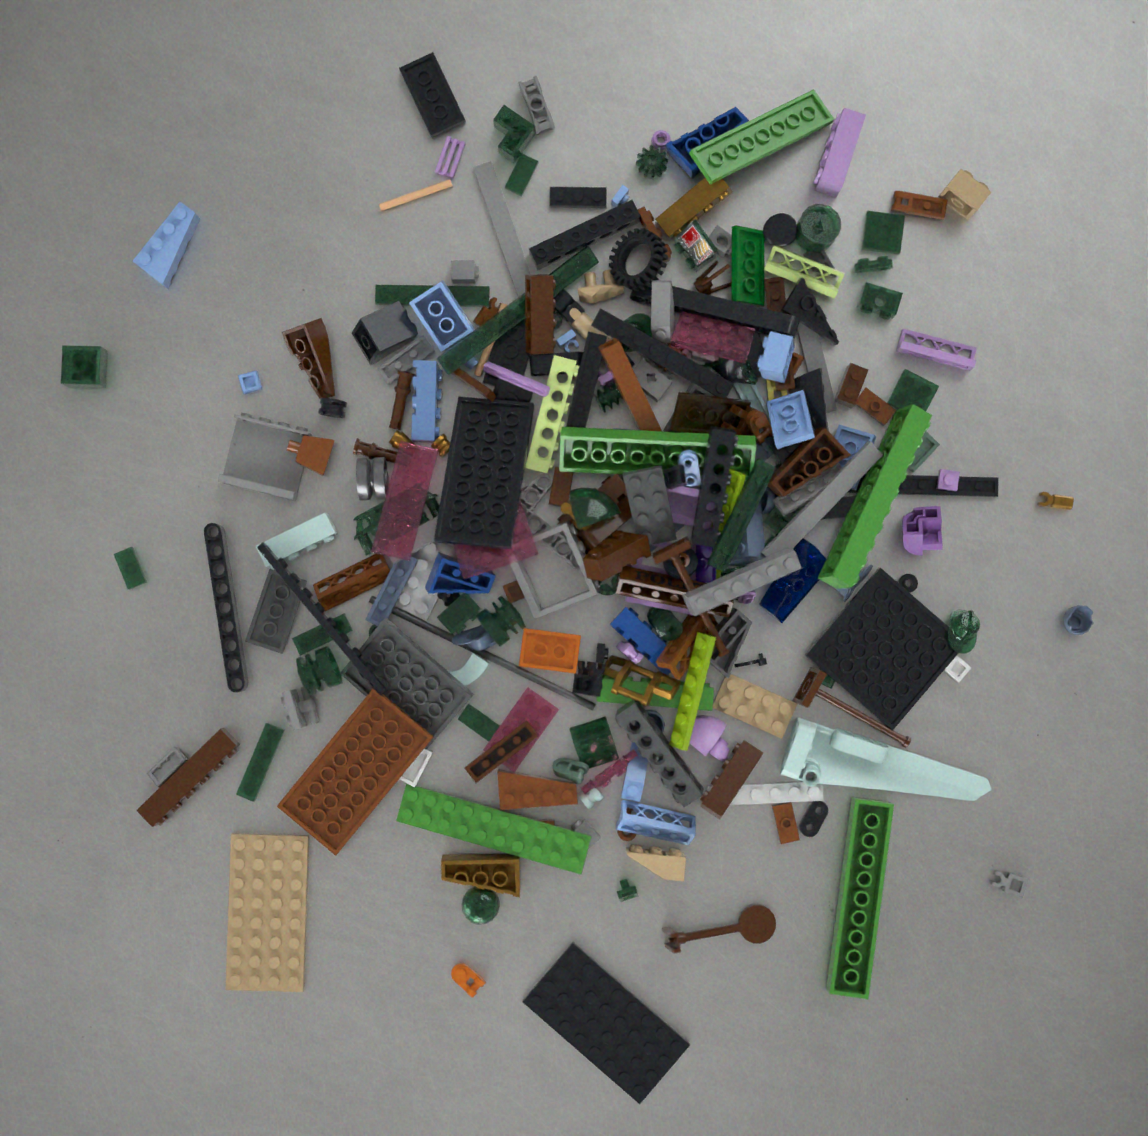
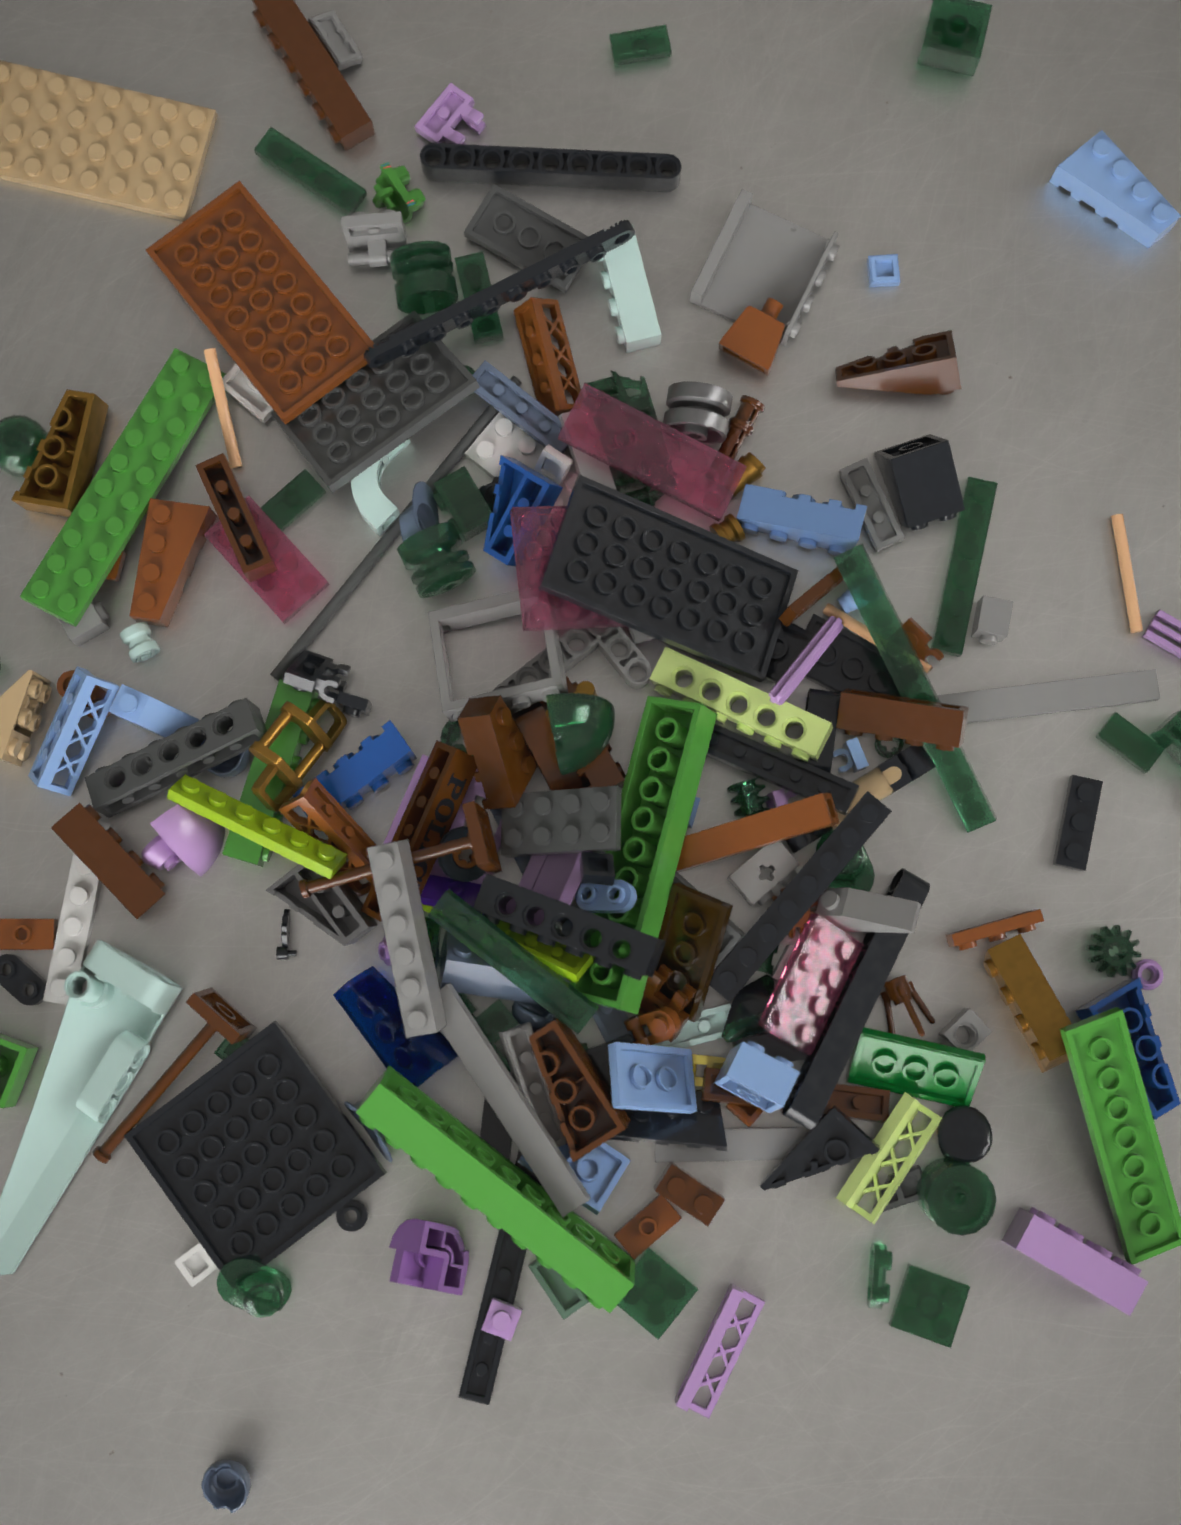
camera: 105 degrees right, 5 degrees down
black wheel [318,398,347,418] -> none
reddish brown pin [389,370,415,430] -> none
light blue brick [409,280,475,352] -> none
dark orange plate [503,580,525,604] -> none
orange plate [519,628,581,674] -> none
black brick [529,200,641,271] -> none
dark orange plate [549,467,574,507] -> none
sand green plate [552,758,589,784] -> none
clear green bracket [569,716,619,769] -> none
tan connector [578,270,624,304] -> none
clear pink plate [581,749,638,794] -> none
black tyre [609,228,668,291] -> none
light blue plate [611,185,629,207] -> none
lavender plate [616,641,643,664] -> none
clear green piece [647,607,683,641] -> none
slope [674,219,718,272] -> none
tan plate [713,674,797,739] -> none
clear green brick [856,282,903,320] -> none
dark orange plate [891,191,948,220] -> none
tan brick [938,169,991,220] -> none
pearl gold bar [1038,492,1074,510] -> none
none -> light nougat bar [204,348,242,469]
none -> bright green hips [372,162,425,224]
none -> lavender plate [415,83,486,144]
none -> white plate [534,444,573,485]

